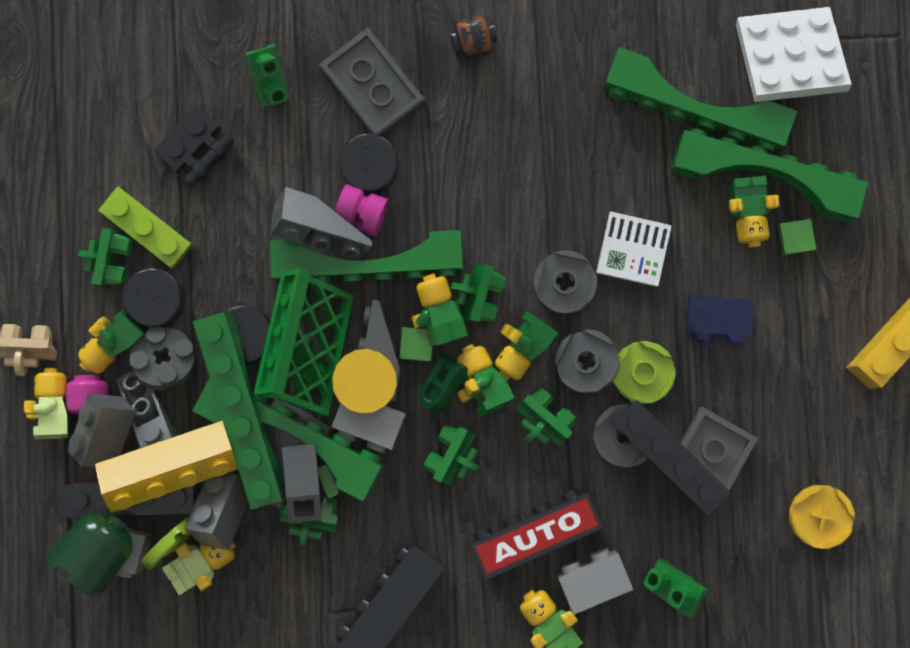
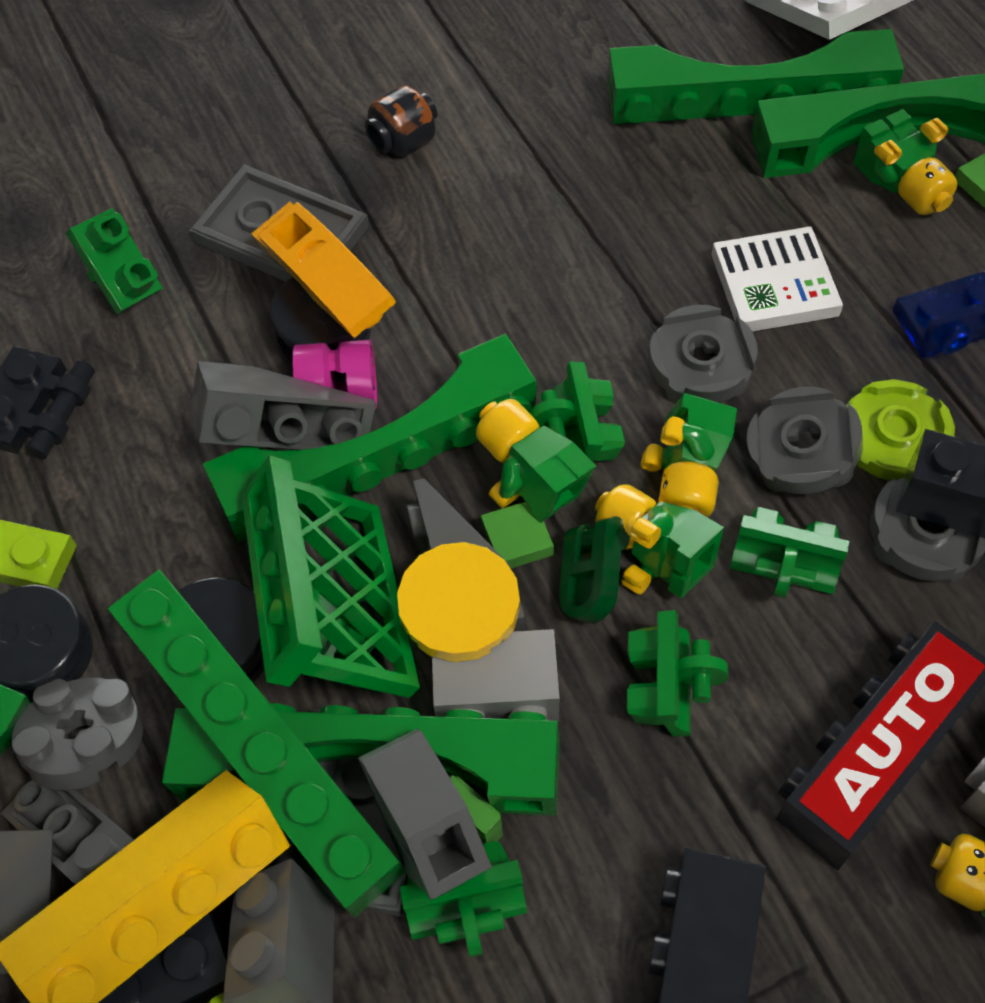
camera: 20 degrees left, 25 degrees down
none -> light orange slope [251,201,396,338]

